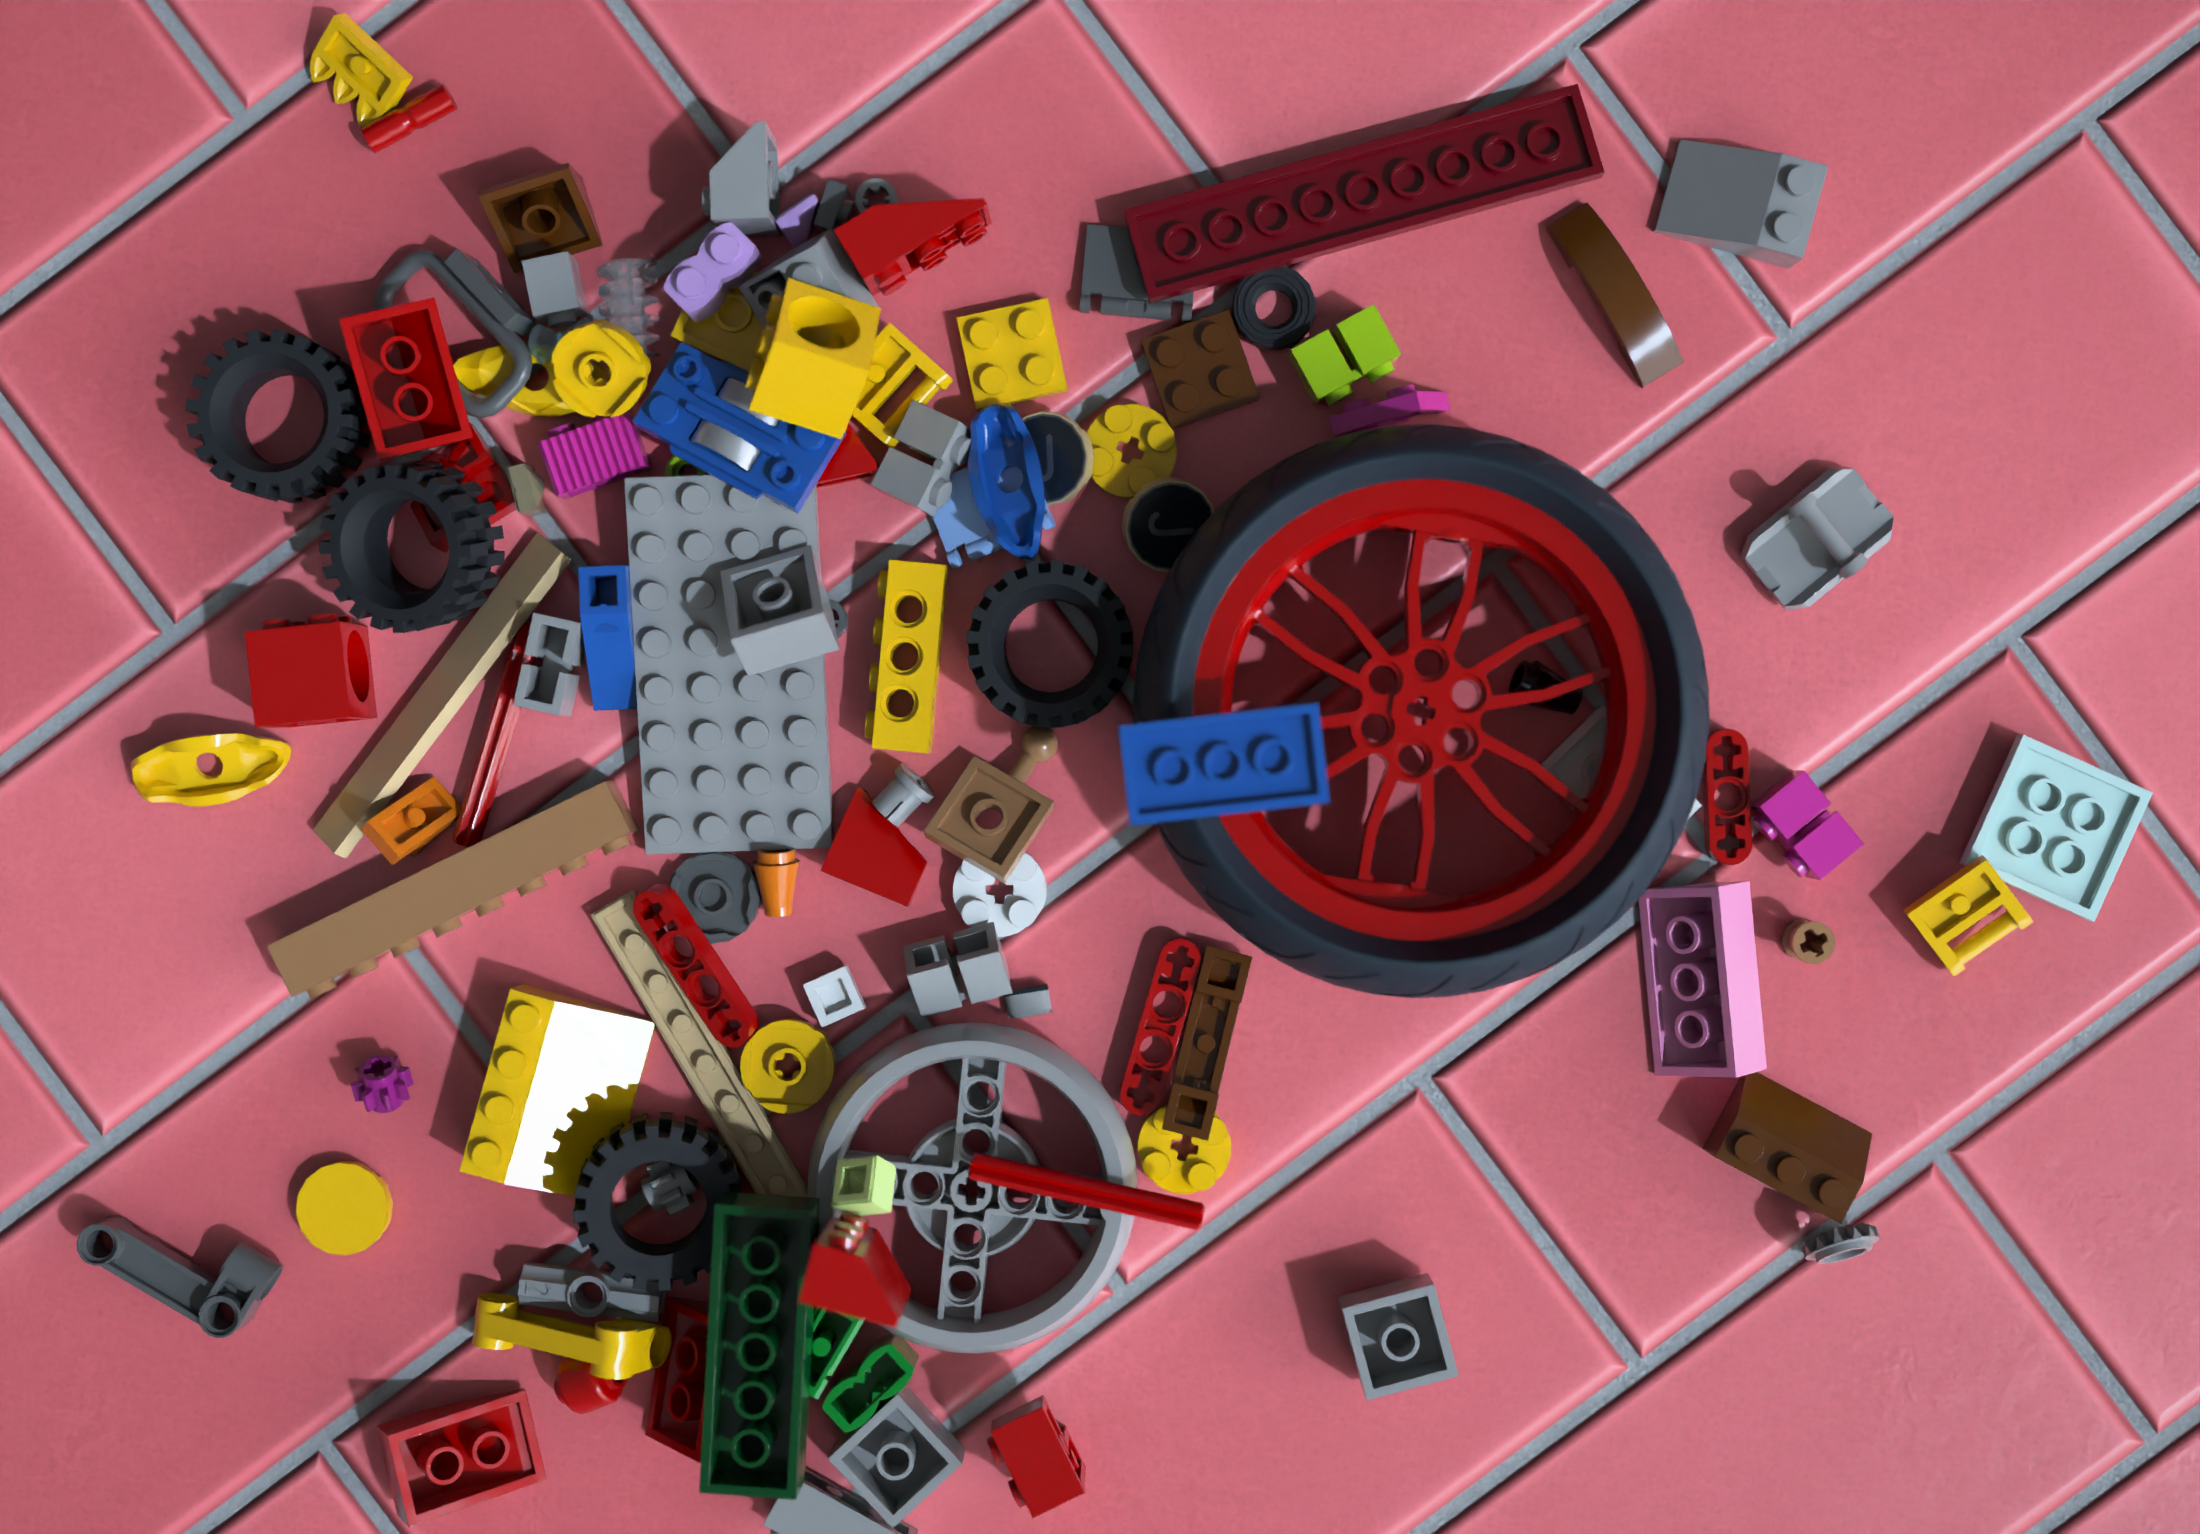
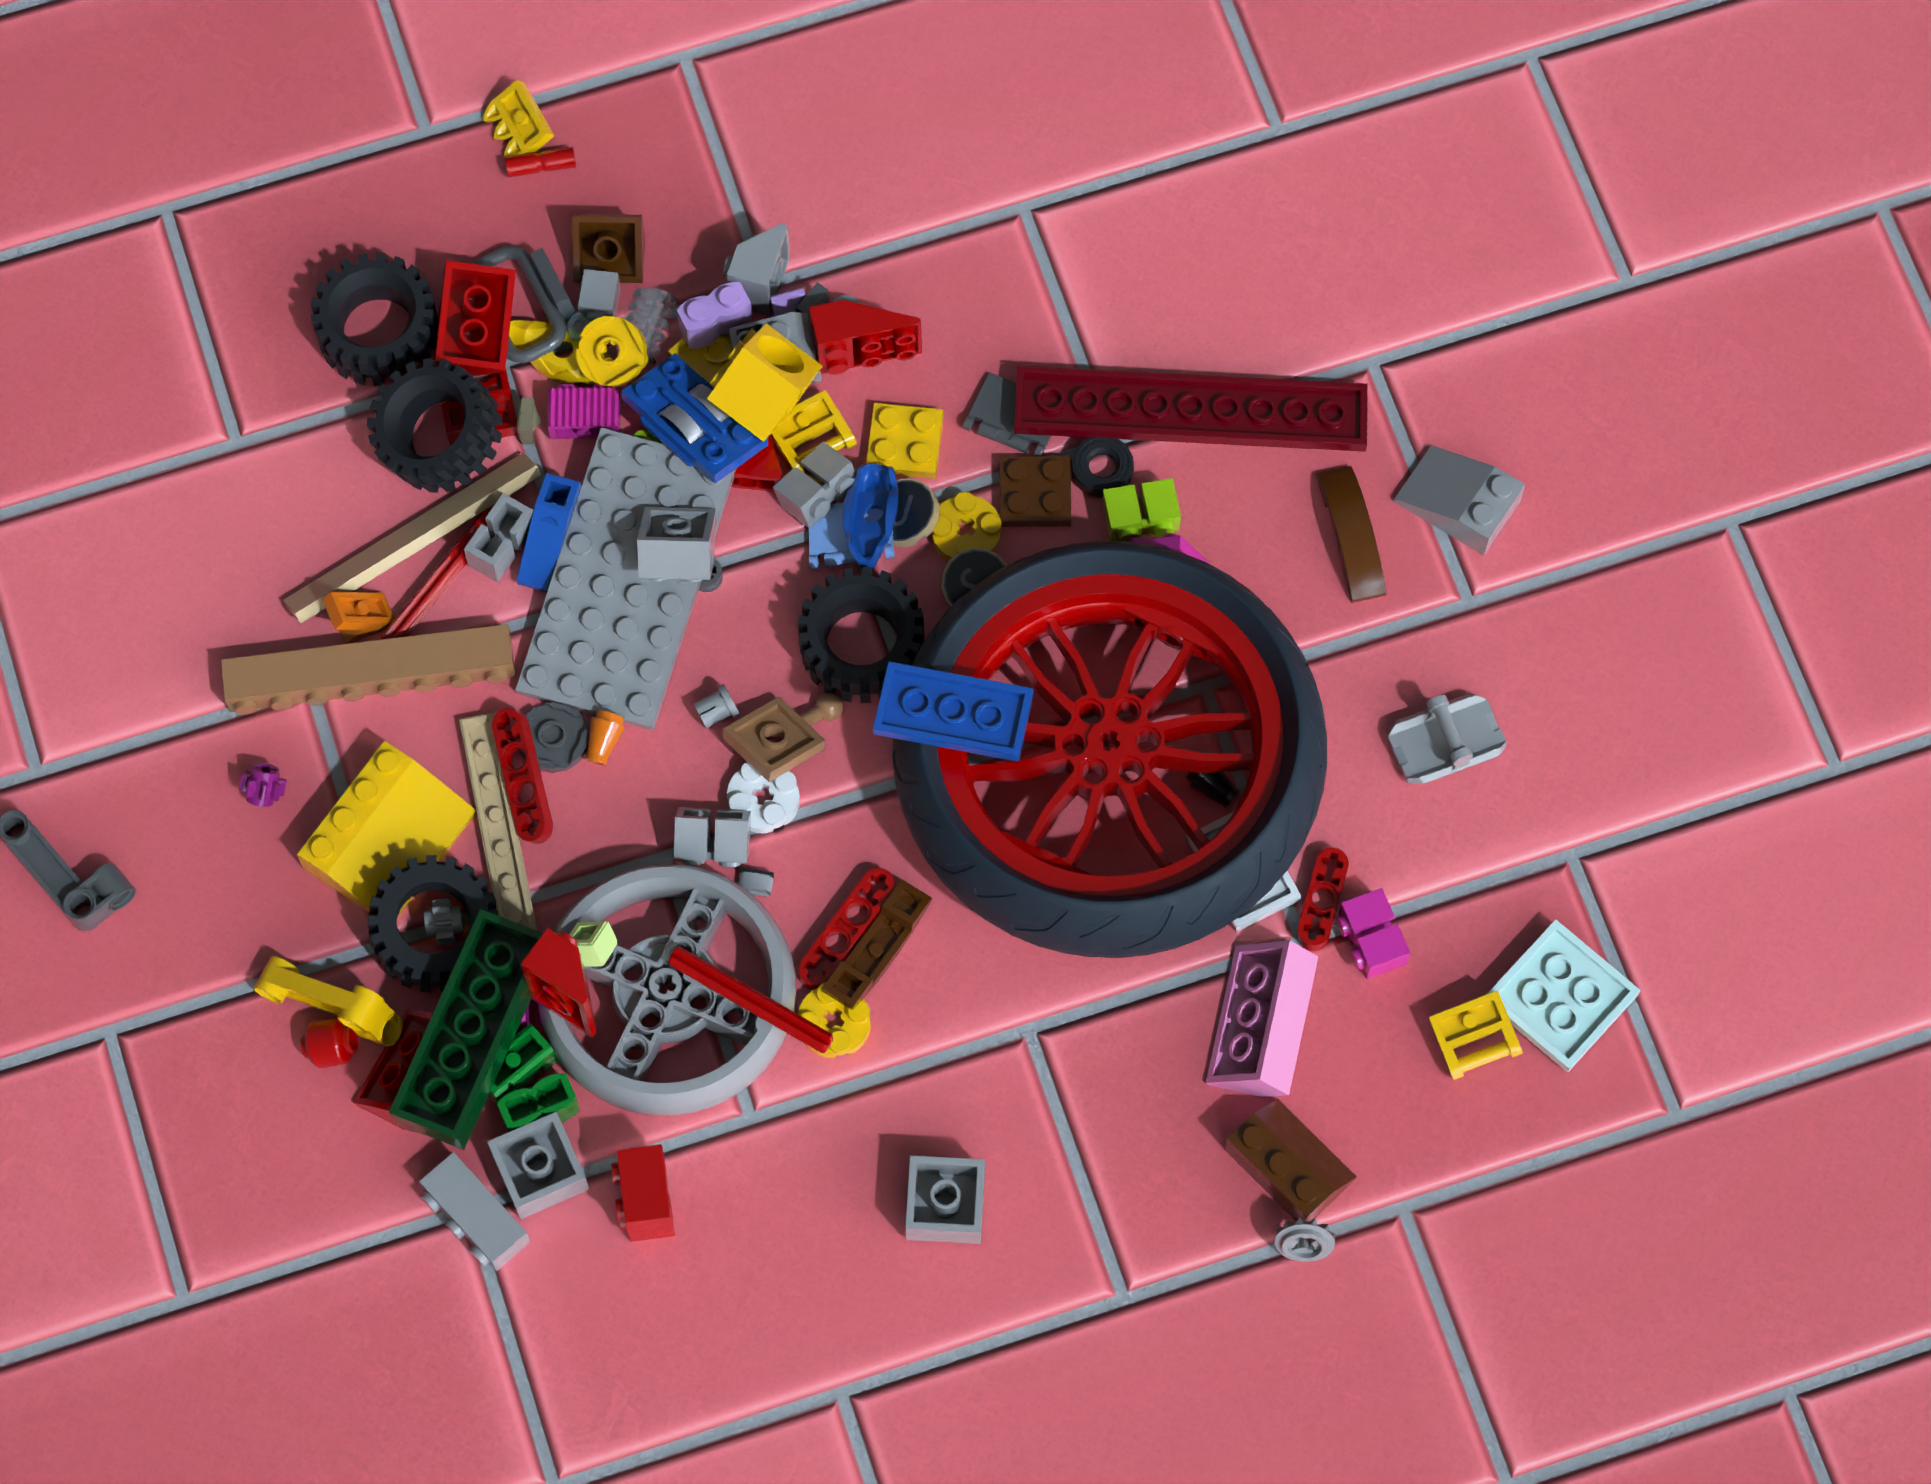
camera: 15 degrees right, 20 degrees down
yellow piece [131,733,292,807] -> none
red brick [245,614,377,728] -> none
yellow tile [296,1160,393,1256] -> none
red slope [376,1388,547,1527] -> none
light grey piece [518,1262,666,1322] -> none
yellow plate [740,1018,836,1114] -> none
white plate [803,964,866,1027] -> none
red slope [821,787,928,907] -> none
yellow brick [865,560,949,753] -> none
medium nougat bush [1781,918,1835,964] -> none

